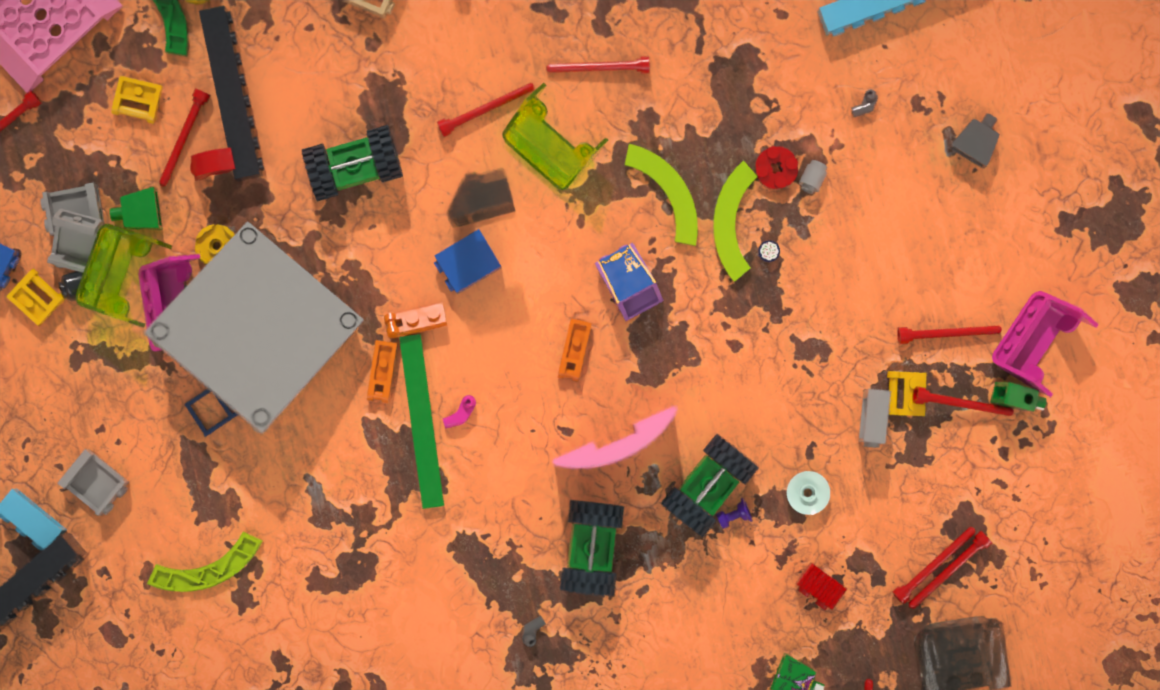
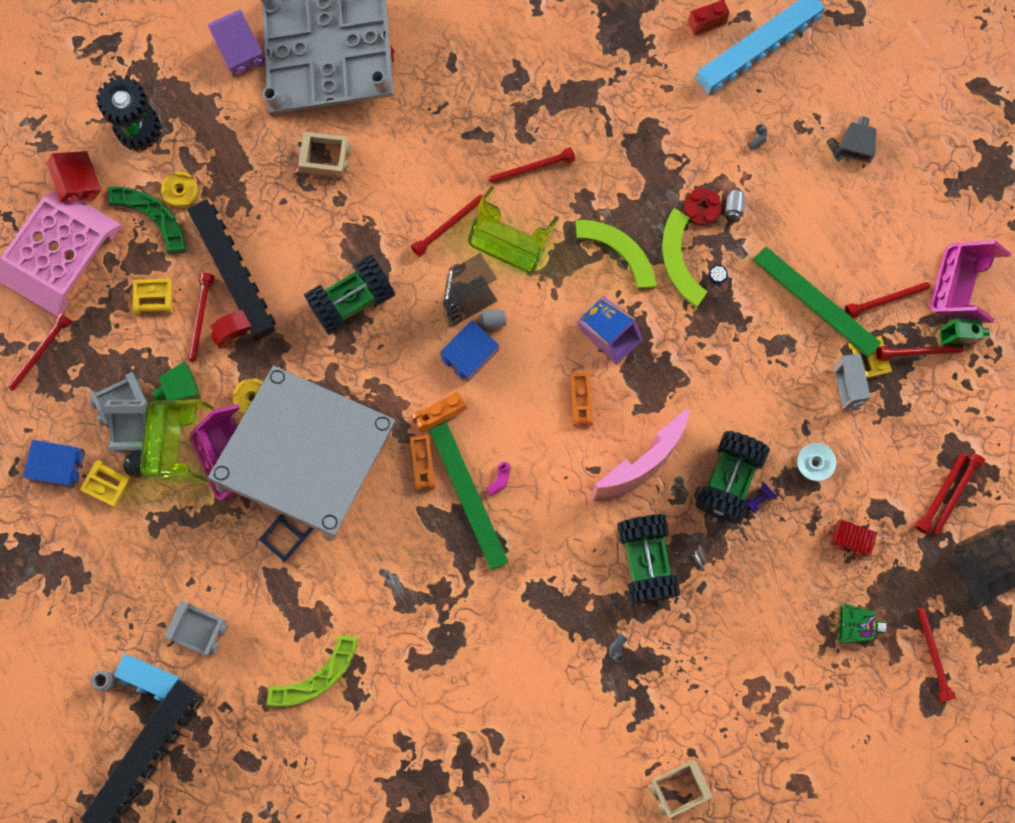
camera: 20 degrees left, 10 degrees down
none -> light grey brick [478,309,506,330]
none -> green tile [753,246,881,358]

